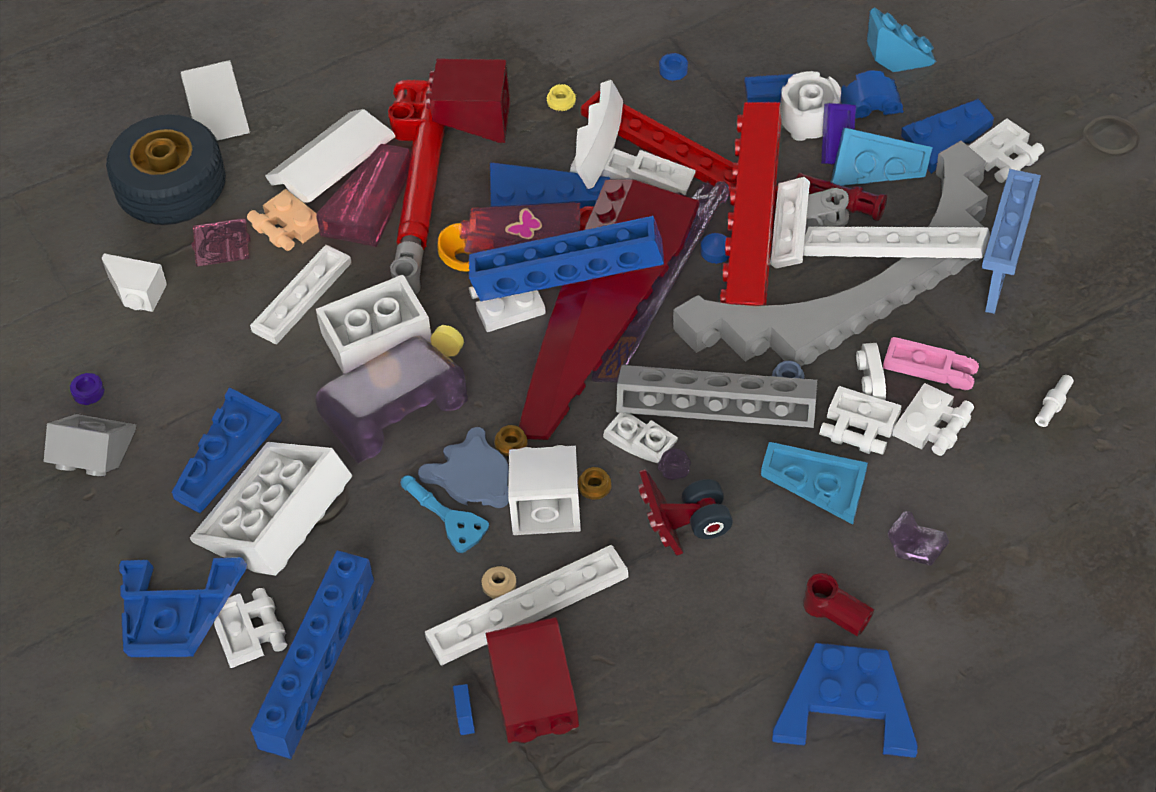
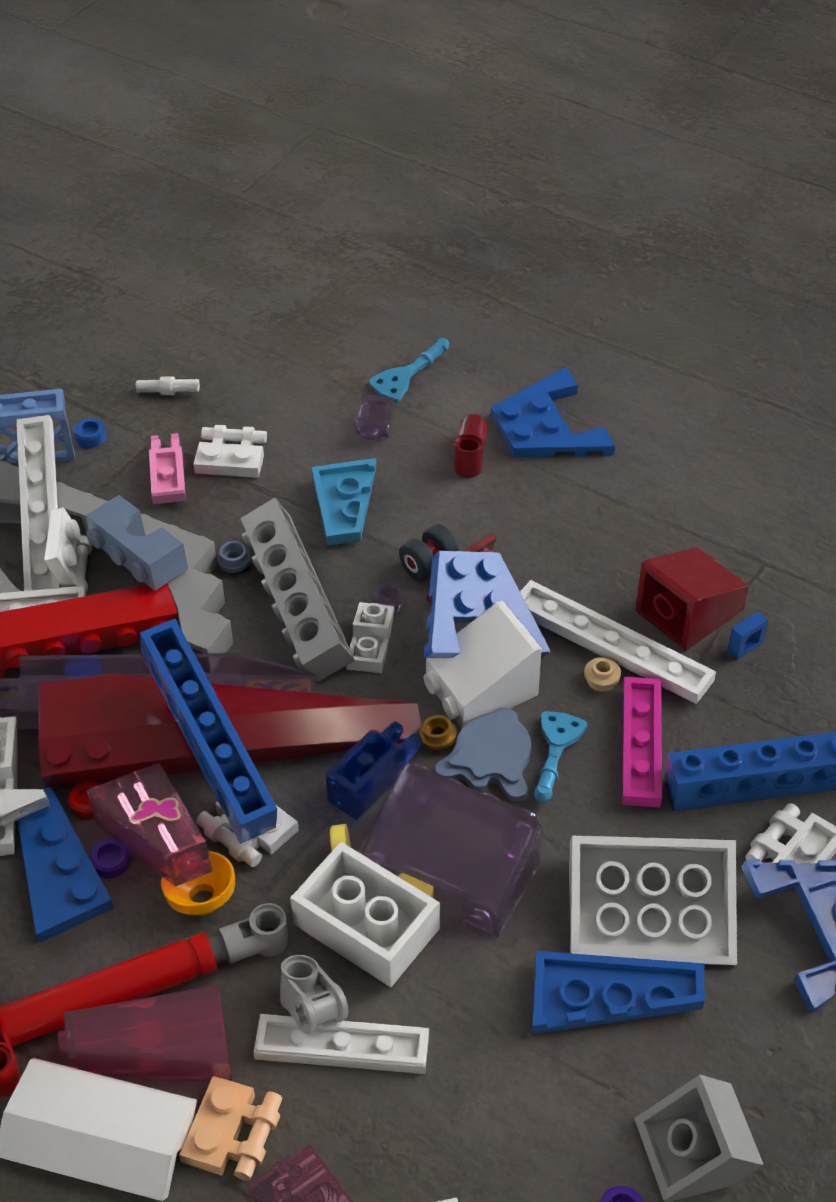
camera: 120 degrees left, 5 degrees down
white plate [820,386,902,455] -> none
white plate [856,343,886,400] -> none
none -> white plate [44,507,92,596]
none -> blue tile [73,418,107,448]
none -> sand blue arch [86,495,188,591]
none -> light grey piece [280,955,349,1034]
none -> clear blue hinge [325,721,422,821]
none -> dark azure piece [369,338,449,402]
none -> wing [424,551,550,658]
none -> dark pink plate [622,677,662,808]

